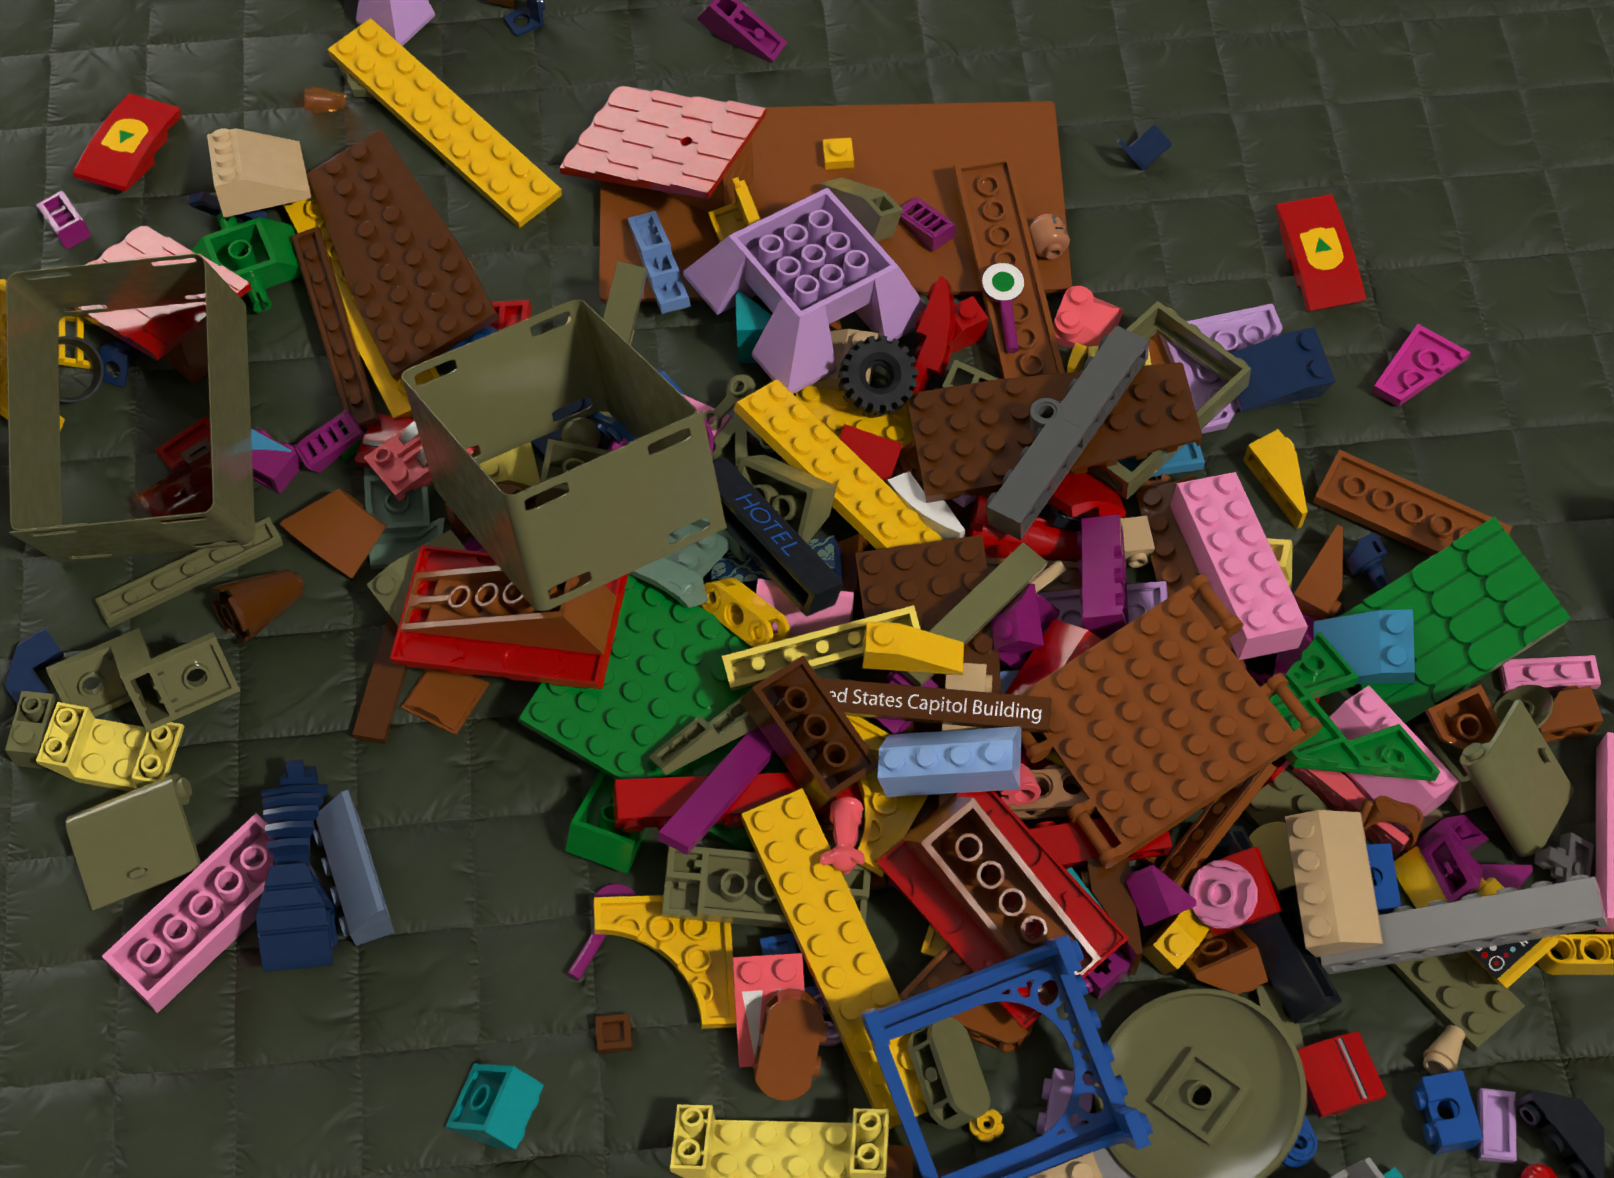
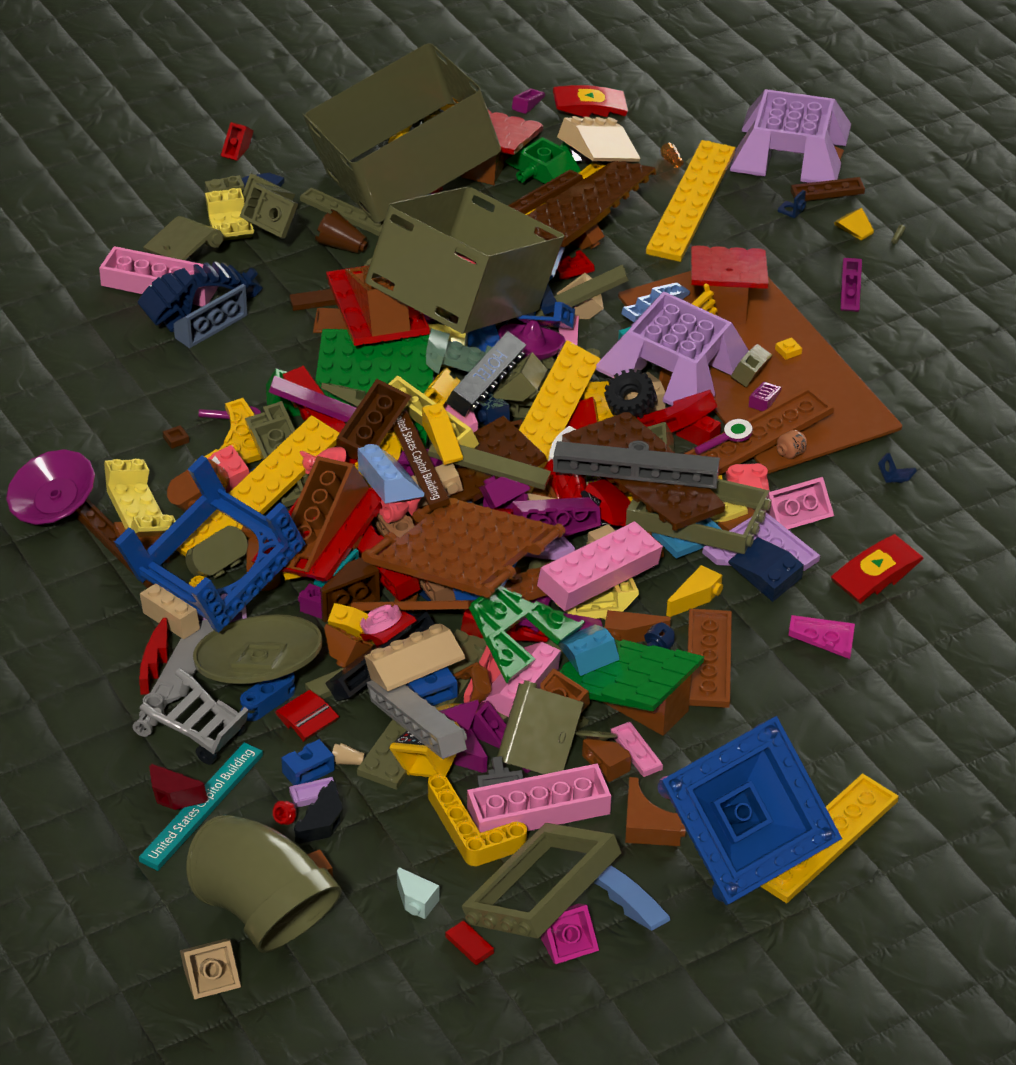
camera: 65 degrees right, 20 degrees down
teal slope [445,1064,544,1150] -> none
magenta slope [1126,865,1197,926] -> none
none -> bright pink slope [766,477,834,529]

